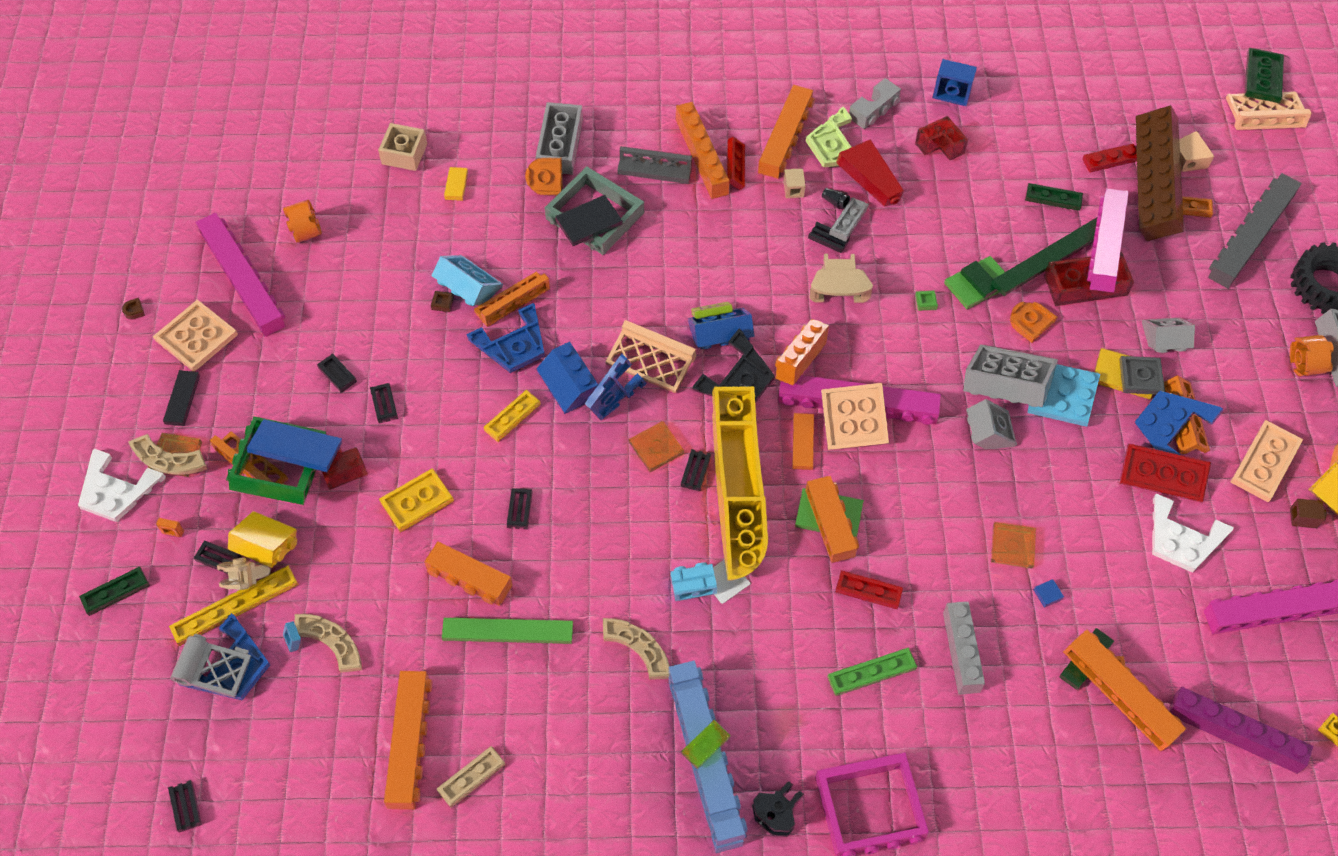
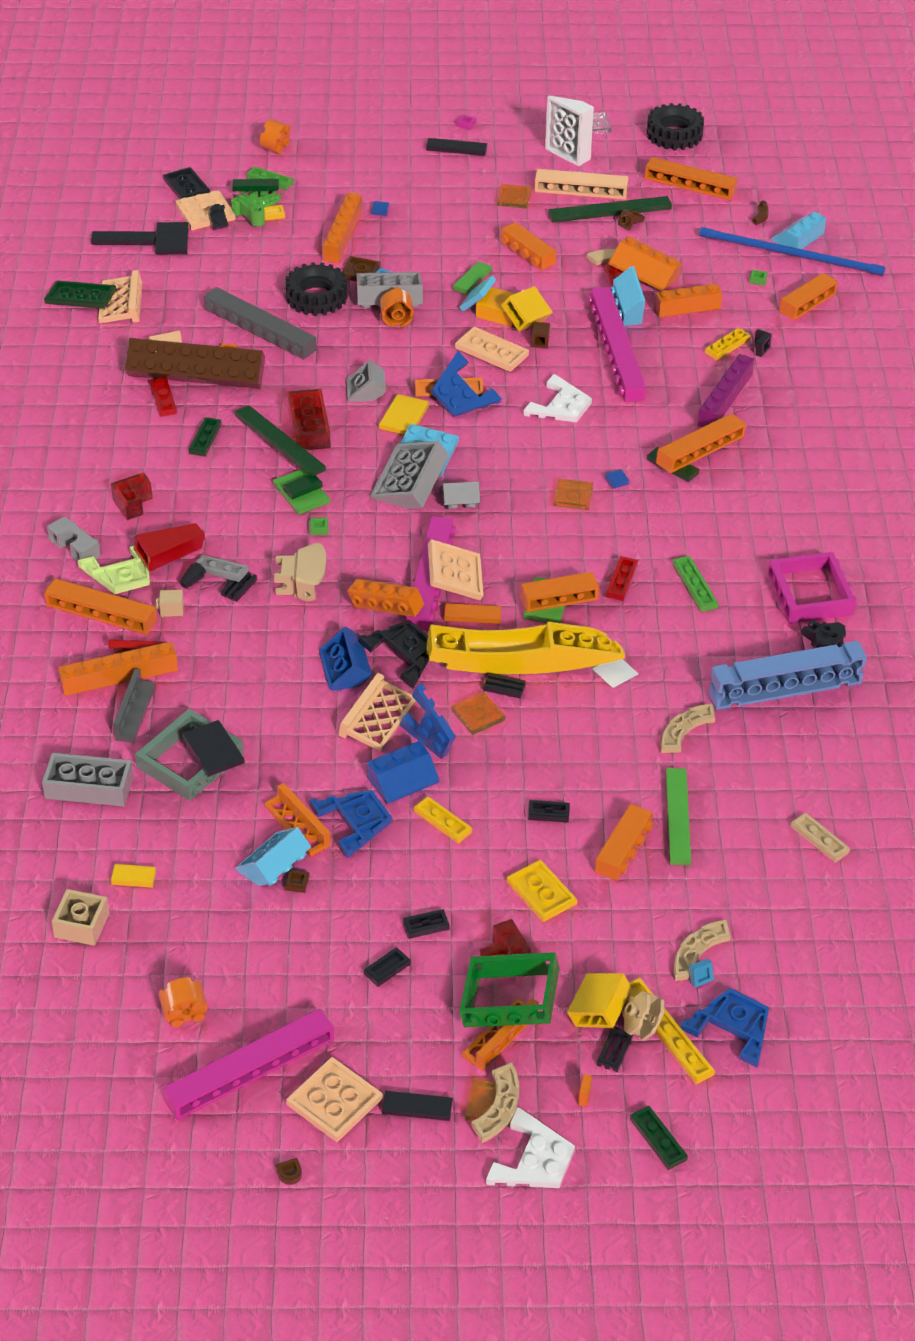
camera: 90 degrees left, 15 degrees down
black tile [168,780,202,833] -> none
light grey piece [170,634,252,698] -> none
blue tile [247,419,342,472] -> none
orange brick [384,671,432,810] -> none
orange tile [525,157,563,195] -> none
medium azure brick [670,562,717,601] -> none
clear neon green plate [681,720,731,770] -> none
lime tile [691,302,733,319] -> none
blue brick [932,59,977,106] -> none
light grey brick [943,601,985,695] -> none
orange tile [1010,302,1058,343] -> none
brick [1087,189,1129,293] -> none
dark grey tile [1119,356,1165,395] -> none
red tile [1119,443,1211,503] -> none

